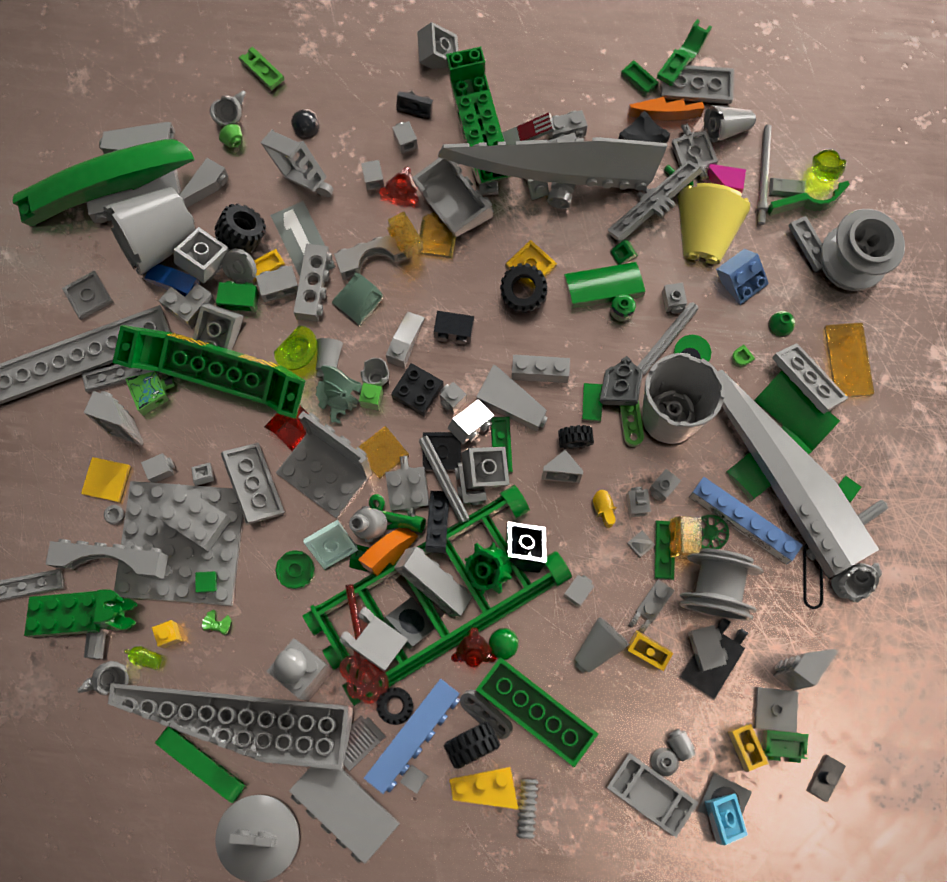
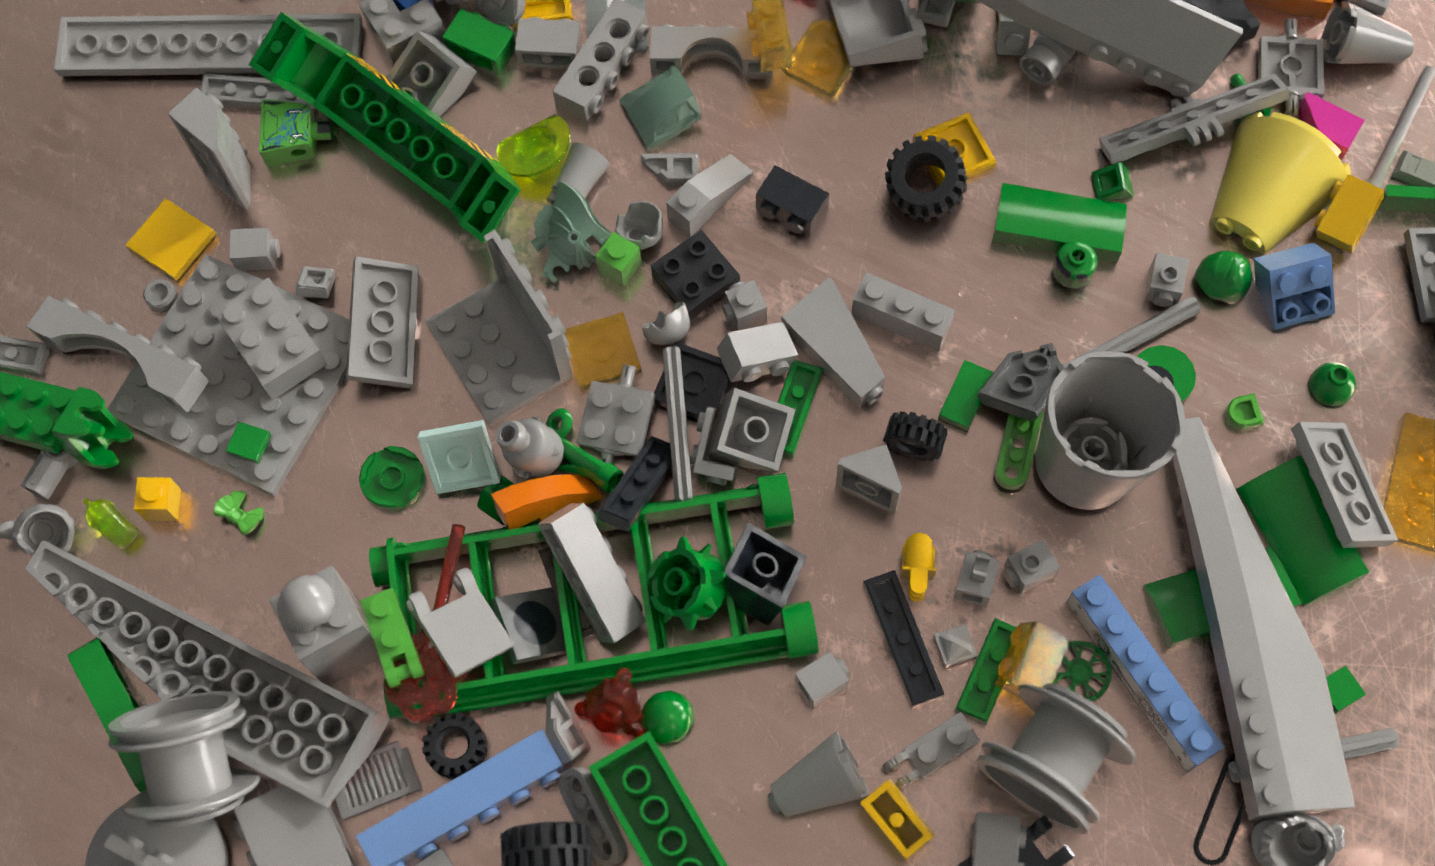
camera: 25 degrees right, 5 degrees down
clear red slope [264,405,309,452] -> none
none -> light grey wheel [108,691,260,828]
none -> bright green plate [360,587,424,688]
none -> light grey tile [546,691,590,764]
none -> light grey tile [641,153,699,186]
none -> light grey hair [642,302,690,345]
none -> black tile [863,570,945,708]
none -> green hair [1196,251,1253,304]
none -> yellow brick [1314,174,1384,254]

